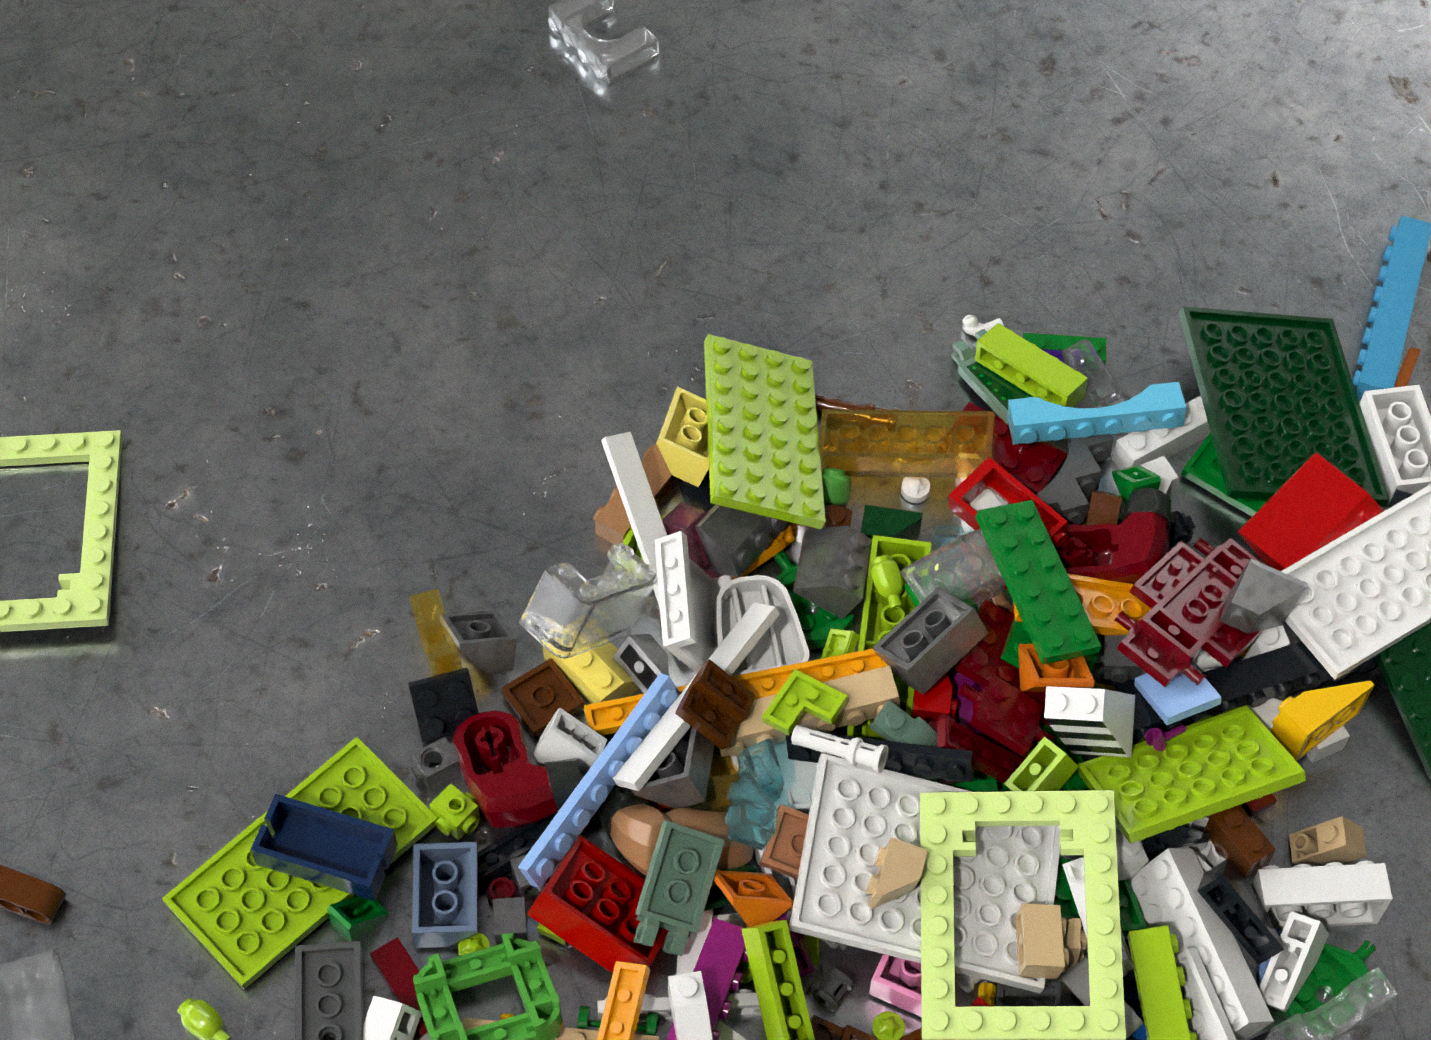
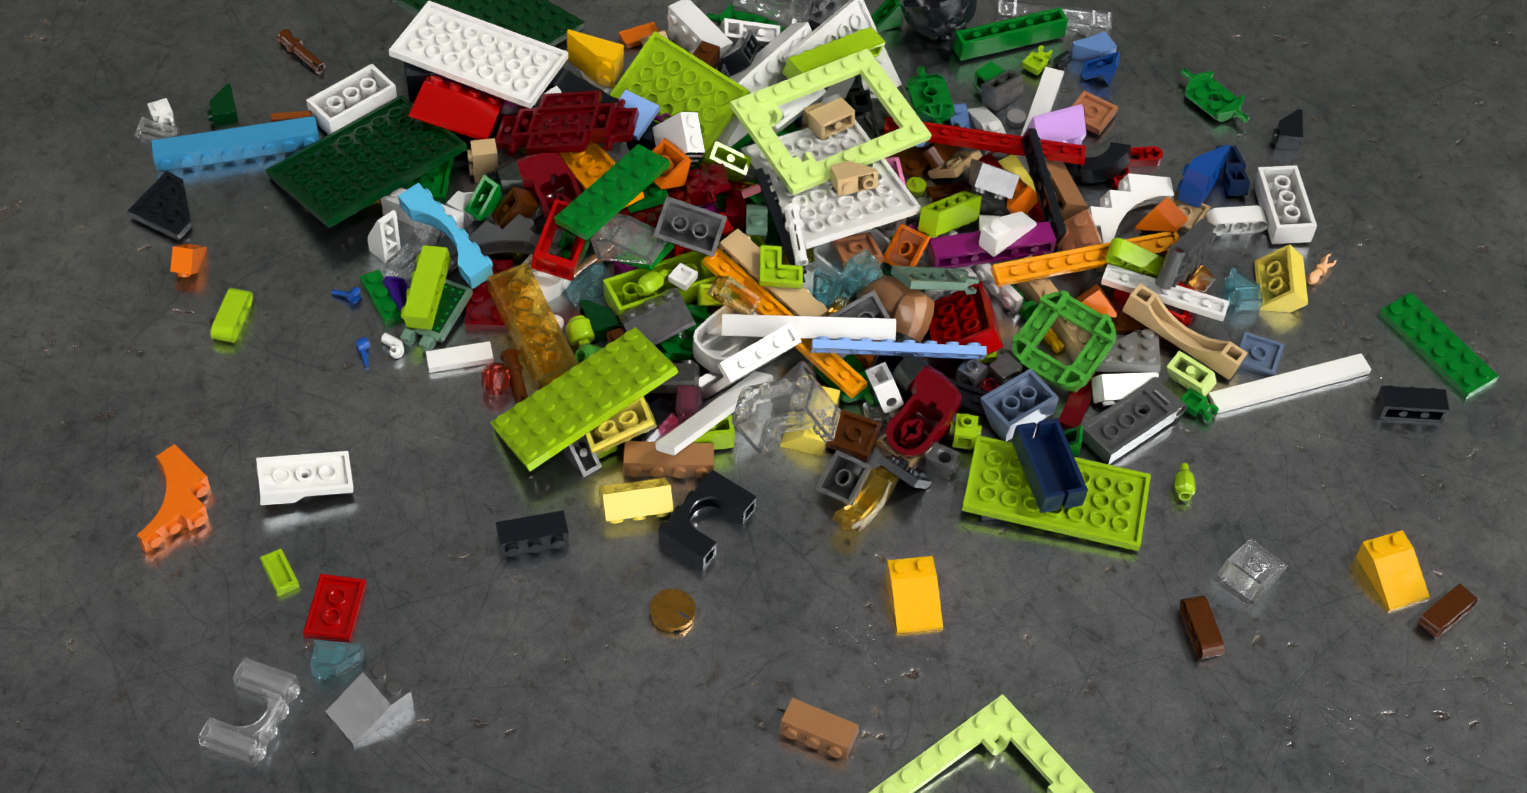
camera: 125 degrees left, 5 degrees down
reddish brown slope [675,659,756,750] -> none
flat silver slope [1220,559,1308,634] -> none
none -> black plate [127,171,192,240]
none -> orange arch [137,444,210,552]
none -> orange slope [170,243,207,277]
none -> lime beam [211,288,253,343]
none -> white piece [256,451,353,505]
none -> lime tile [260,548,300,596]
none -> red tile [303,573,367,643]
none -> clear light blue slope [310,640,366,680]
none -> flat silver slope [325,659,413,746]
none -> blue hand [331,287,362,304]
none -> blue hand [356,336,370,367]
none -> white slope [367,210,402,264]
none -> white tile [426,341,494,373]
none -> tan brick [467,138,498,184]
none -> clear red head [481,363,510,395]
none -> black brick [496,510,569,557]
none -> lime head [565,315,595,348]
none -> light yellow slope [598,477,673,524]
none -> orange tile [619,21,660,49]
none -> pearl gold tile [650,589,696,632]
none -> black arch [658,470,757,570]
none -> white plate [668,263,698,291]
none -> clear yellow slope [707,276,761,315]
none -> medium nougat brick [780,698,859,760]
none -> yellow slope [885,556,943,634]

